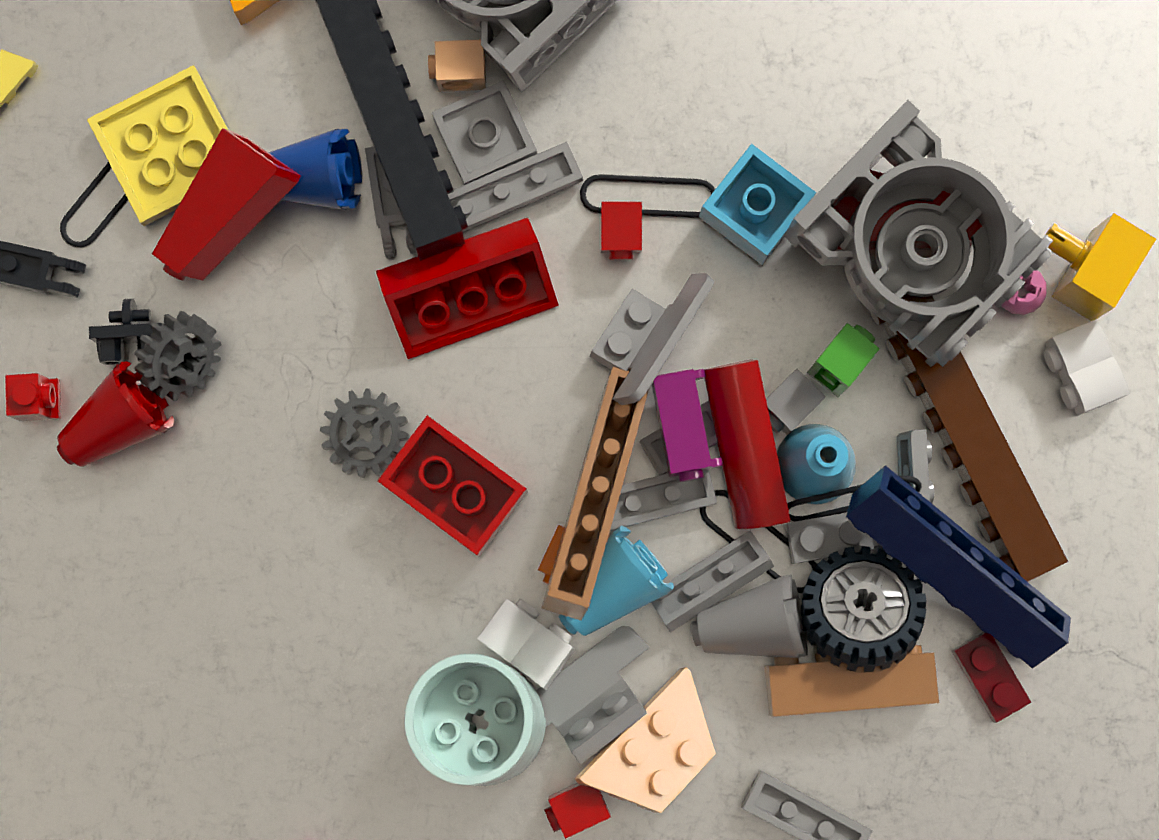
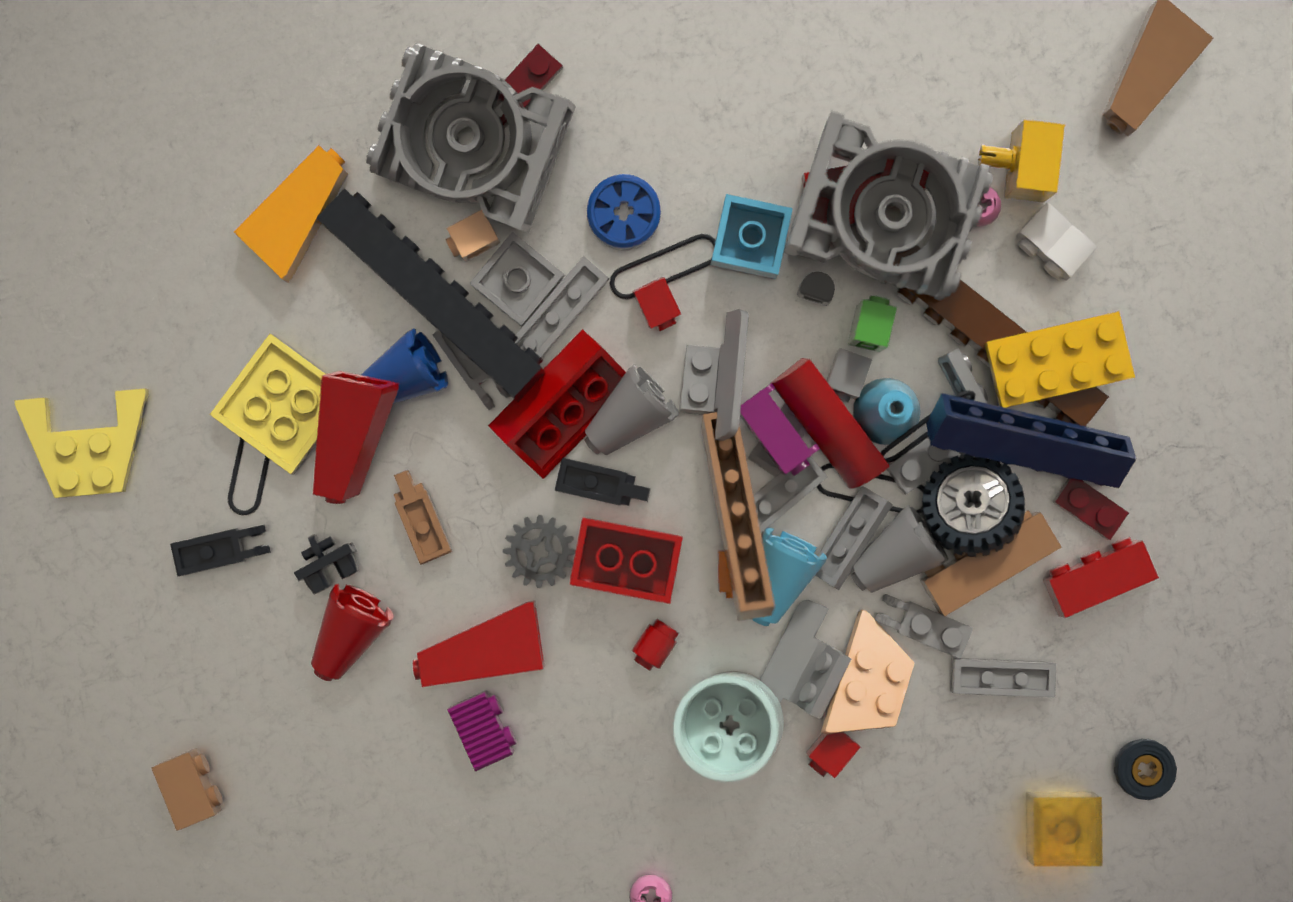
camera: 25 degrees left, 5 degrees up
red brick [5,373,61,421] -> none
dark grey gear [134,311,221,401] -> none
white brick [477,599,575,690] -> none
none -> medium nougat hinge [394,470,453,565]
none -> red slope [413,600,545,687]
none -> magenta brick [447,690,517,772]
none -> black hinge [555,458,651,506]
none -> light grey cone [585,365,679,455]
none -> blue wheel [587,174,661,250]
none -> red brick [632,619,679,671]
none -> dark grey brick [797,272,835,306]
none -> light grey hinge [875,594,973,659]
none -> yellow plate [984,311,1135,408]
none -> red brick [1043,537,1159,618]

